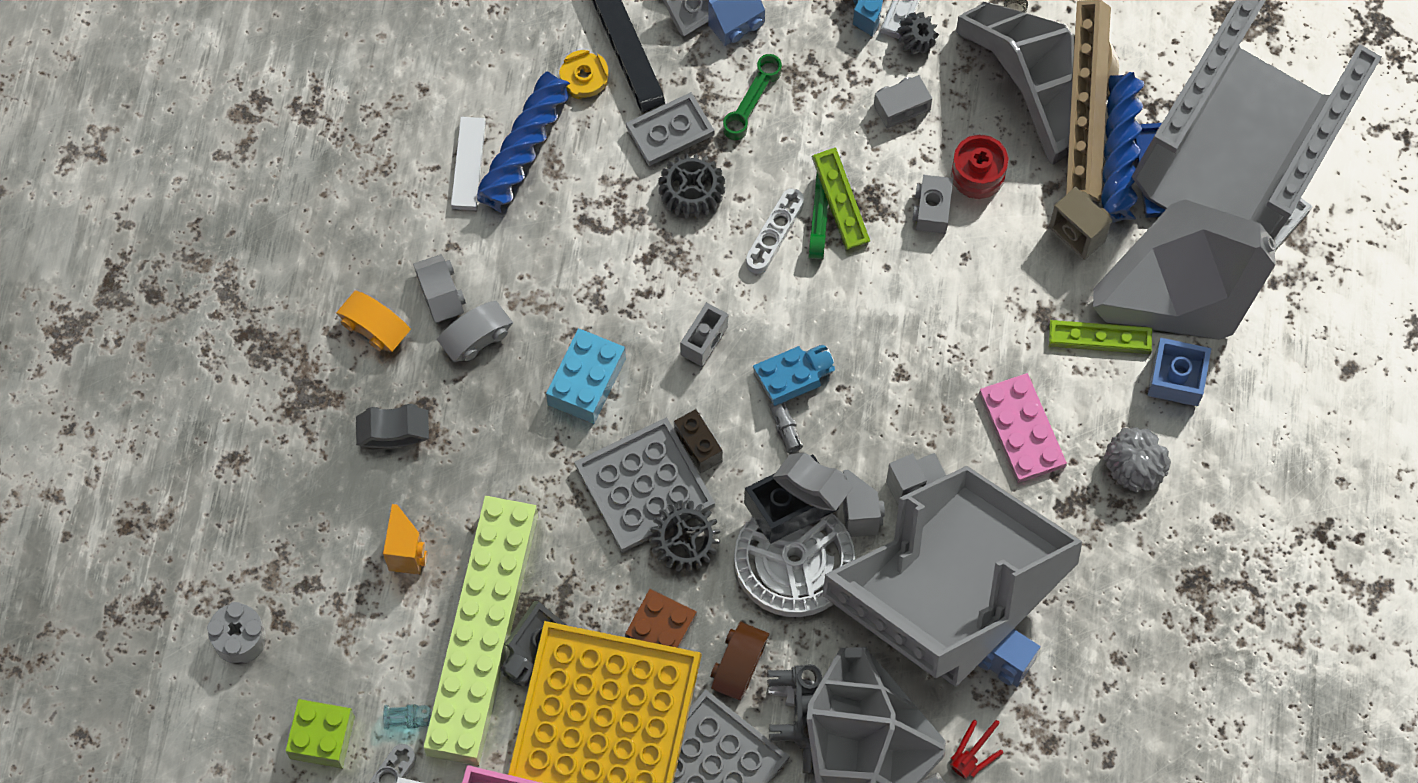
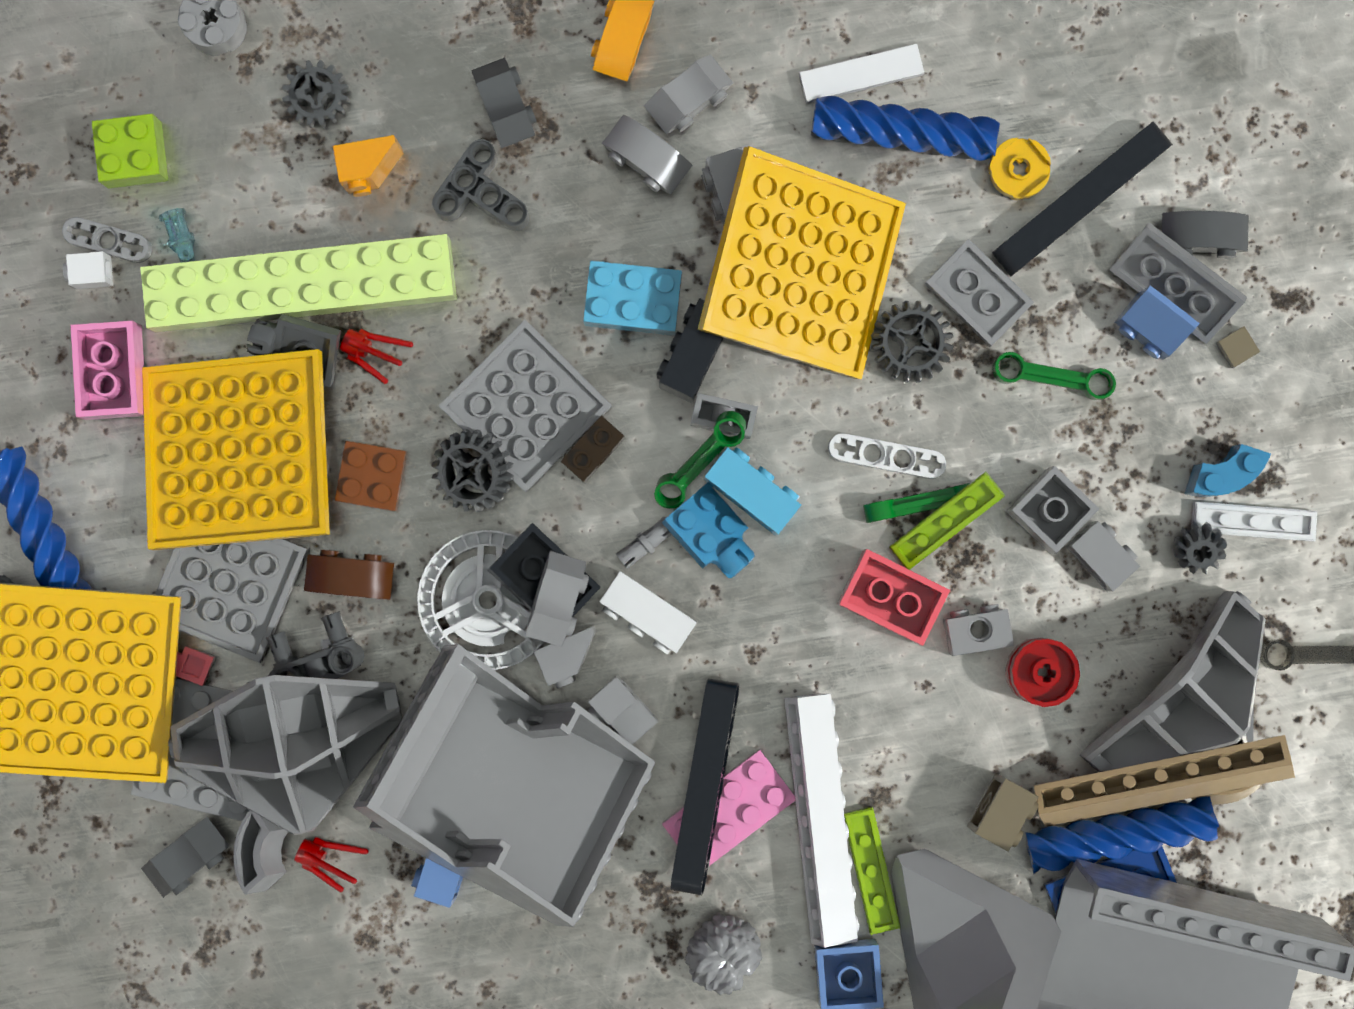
camera: 70 degrees right, 20 degrees up
none -> dark grey gear [282,60,350,128]
none -> red plant [340,329,413,384]
none -> dark grey beam [432,139,529,231]
none -> white brick [600,571,697,654]
none -> green piece [654,411,746,509]
none -> black brick [656,298,723,403]
none -> black beam [671,678,739,896]
none -> yellow plate [698,146,906,380]
none -> light grey brick [701,147,743,227]
none -> medium azure brick [704,447,801,536]
none -> white brick [784,693,859,948]
none -> coral brick [837,549,950,646]
none -> light grey brick [1006,466,1099,554]

